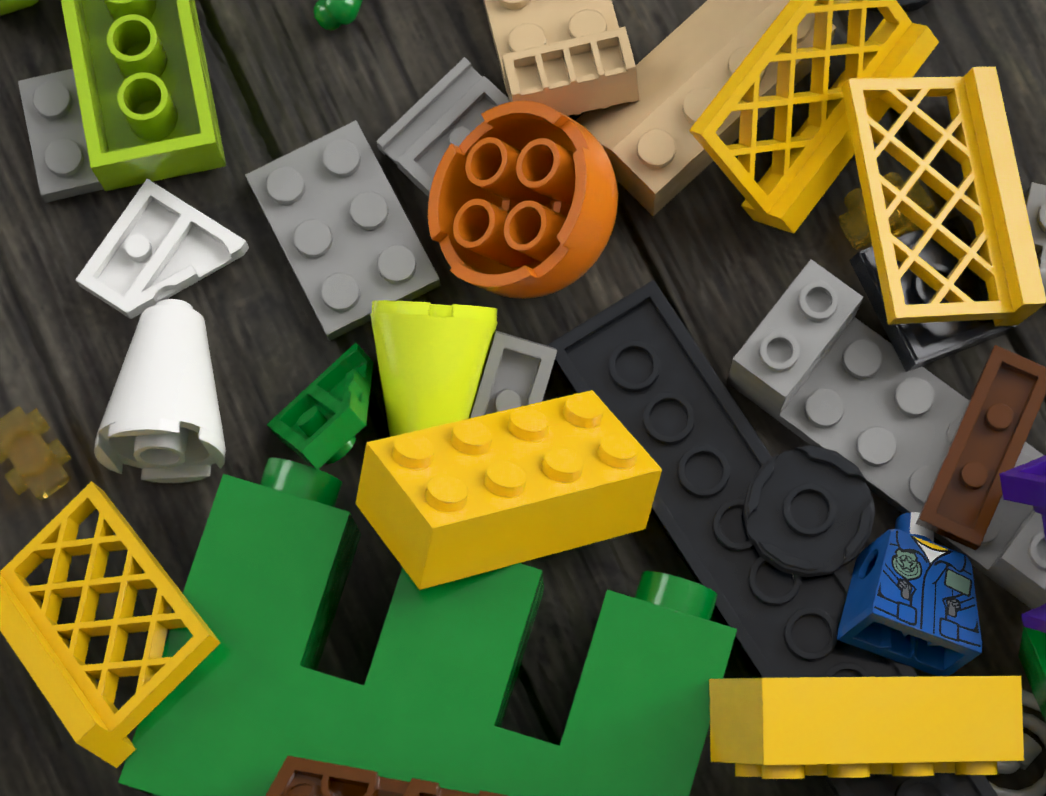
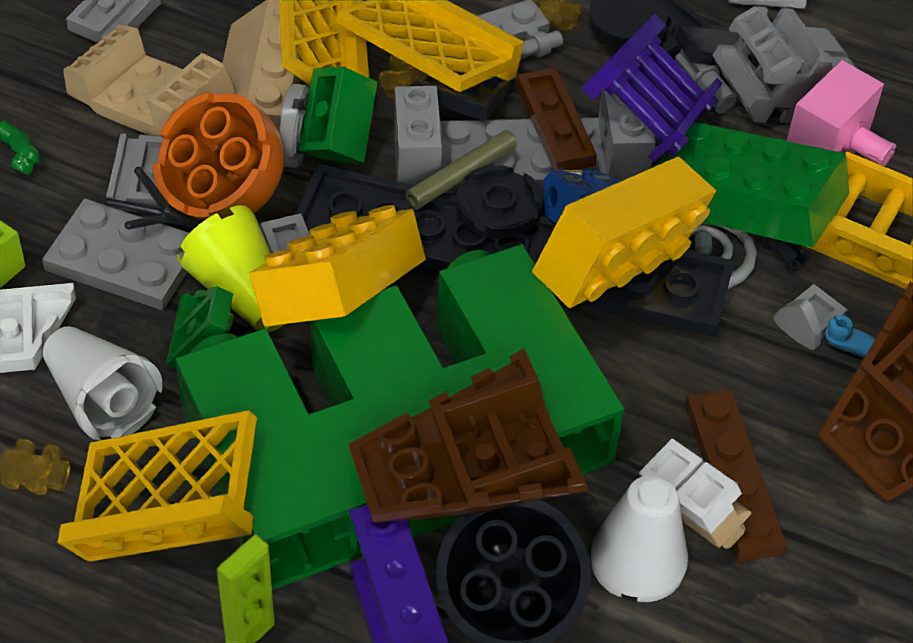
camera: 50 degrees left, 25 degrees down
none -> black plant [104,167,202,231]
none -> light grey tile [279,83,310,168]
none -> green brick [299,67,378,164]
none -> olive piece [405,130,517,209]

